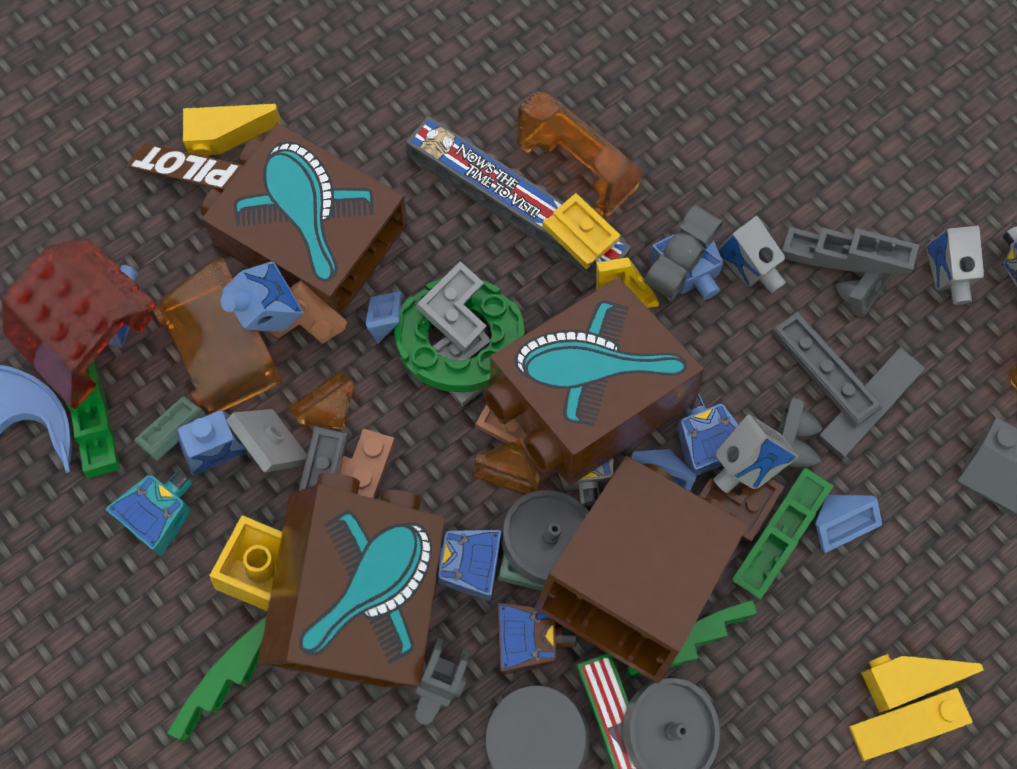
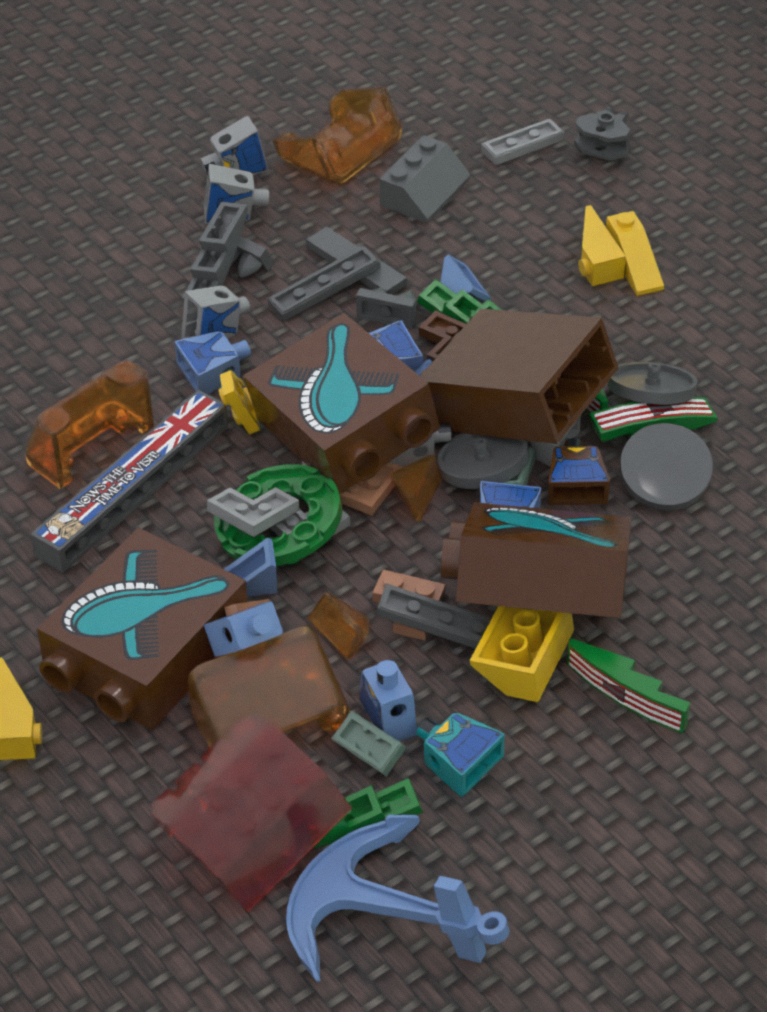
camera: 85 degrees left, 25 degrees down
sticker [126,143,244,190] -> none
light grey plate [226,409,307,472] -> none
dark grey hinge [414,637,469,725] -> none
yellow plate [542,193,621,269] -> none
dark grey piece [645,204,724,299] -> none
light grey torso [714,414,799,493] -> none

